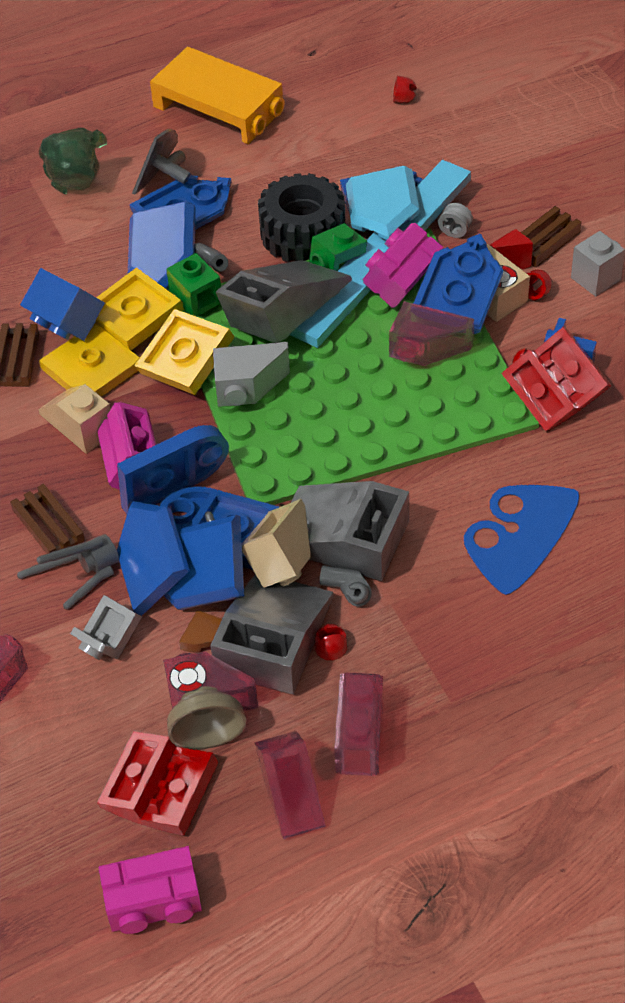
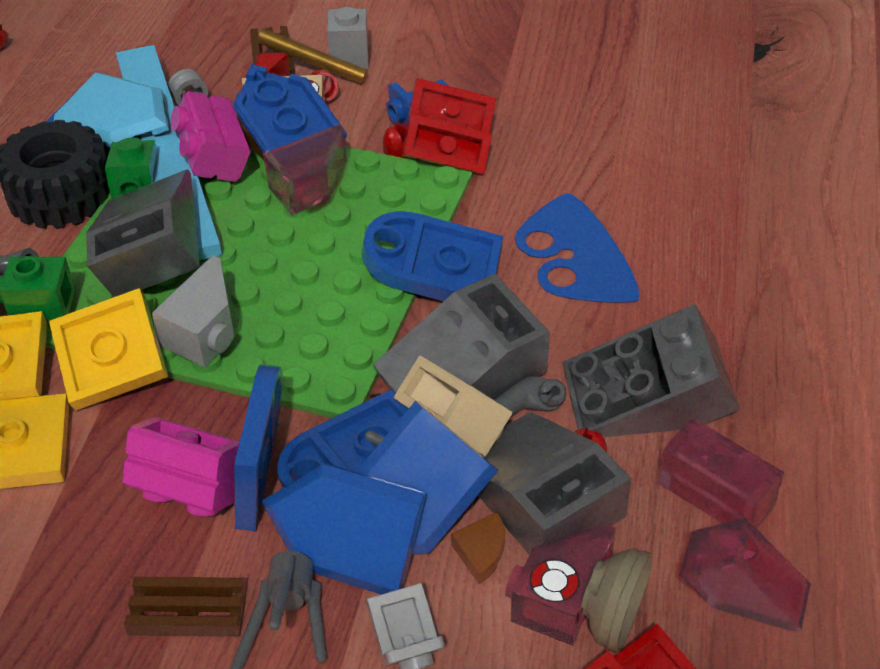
camera: 55 degrees left, 5 degrees down
tan slope [38,384,111,454] -> none
none -> pearl gold bar [257,28,368,85]
none -> blue tile [361,211,503,301]
none -> flat silver slope [563,304,740,437]

